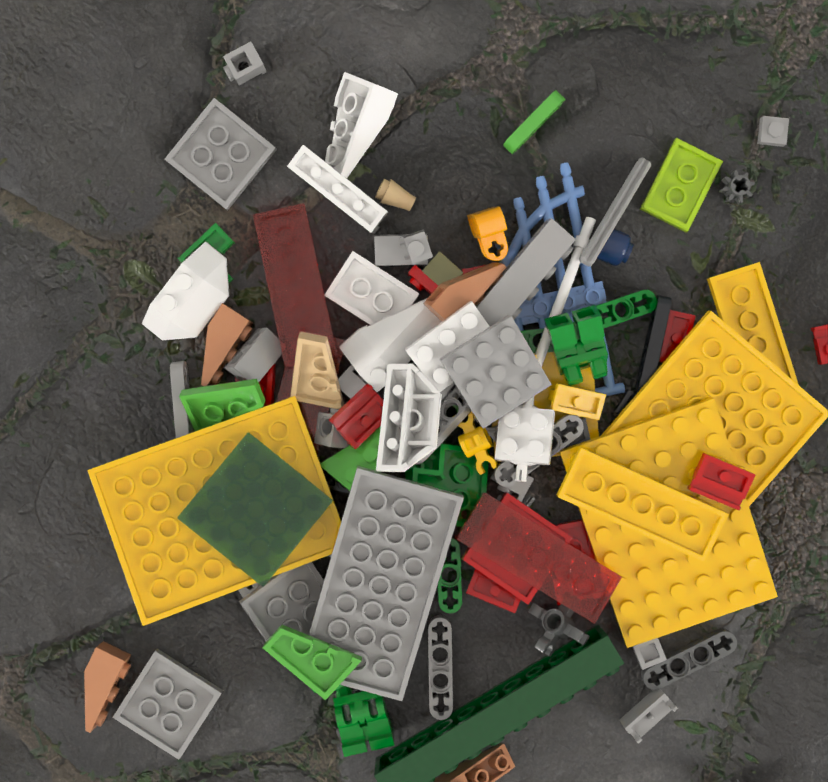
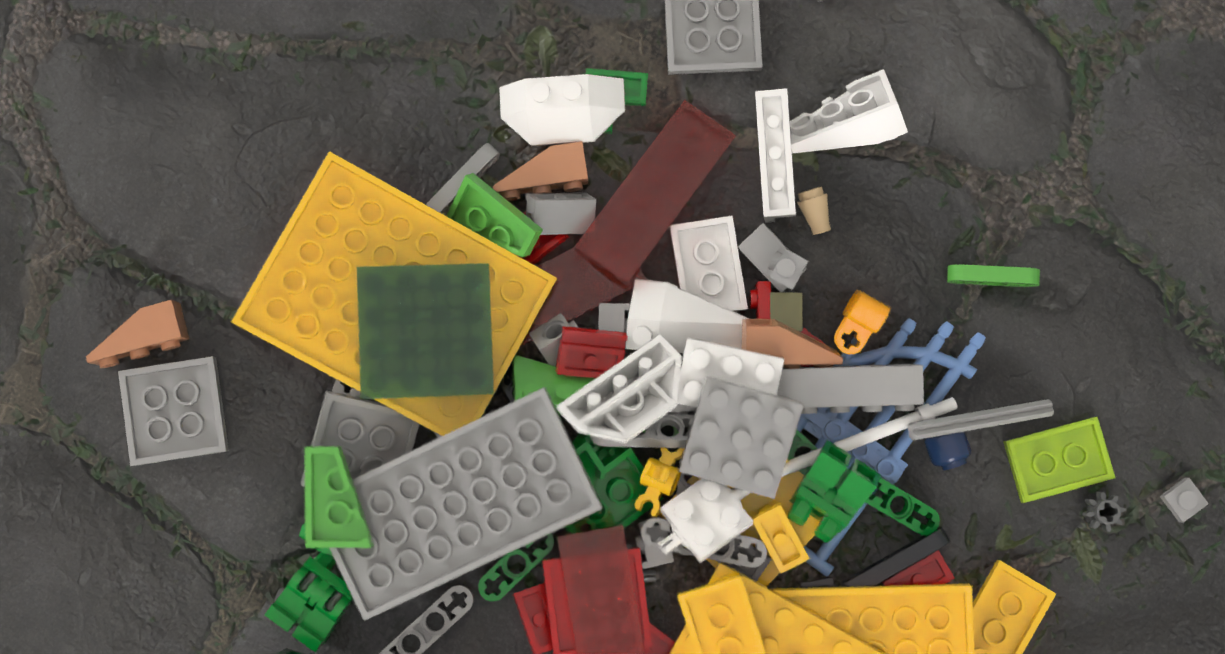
camera: 50 degrees right, 5 degrees down
tan wing [291,331,344,409] -> none

